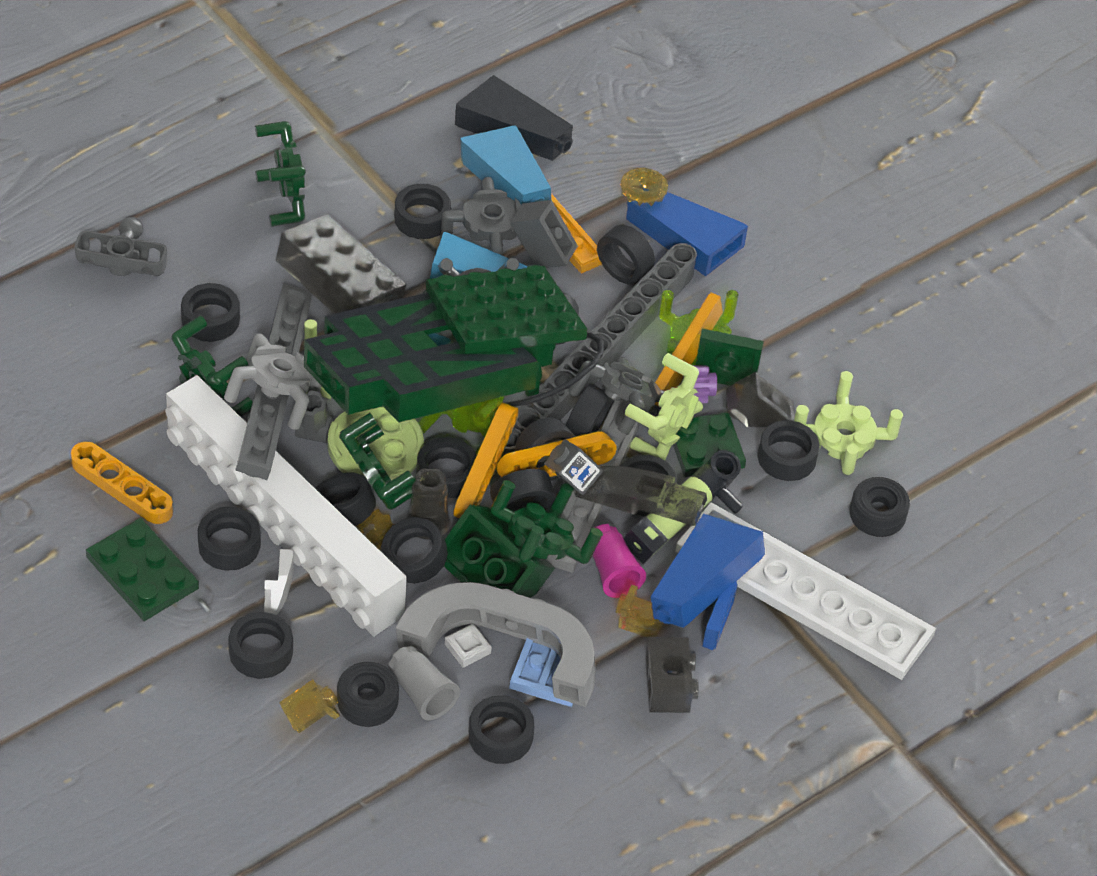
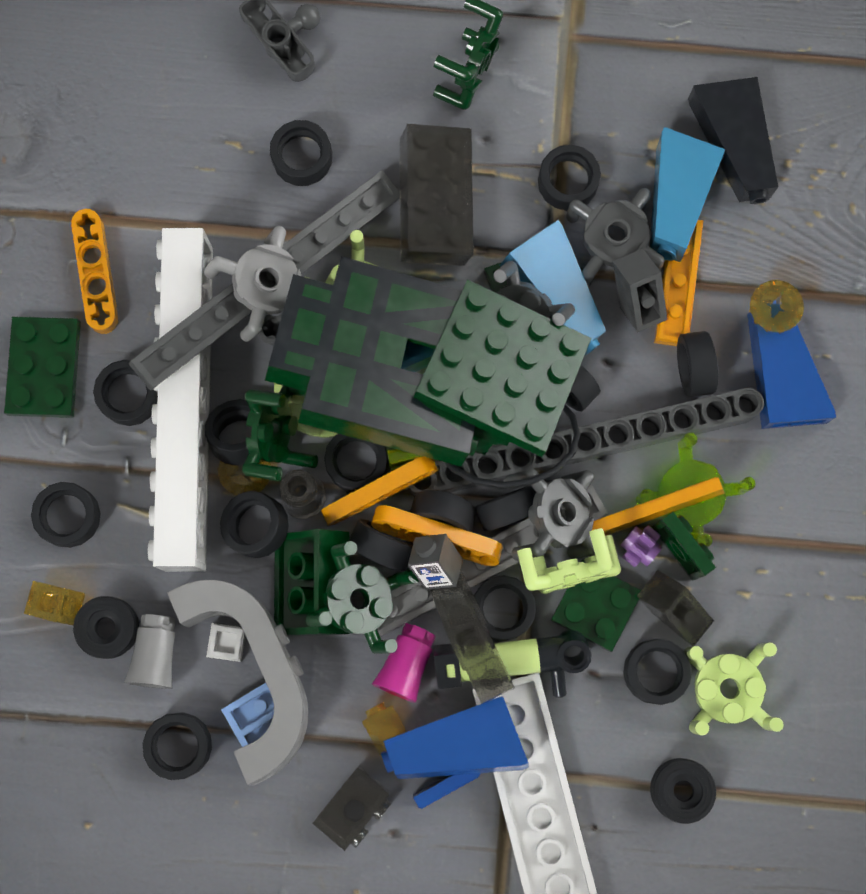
camera: 45 degrees right, 30 degrees up
dark green plate [171,315,253,417] -> none
white slope [264,549,293,615] -> none

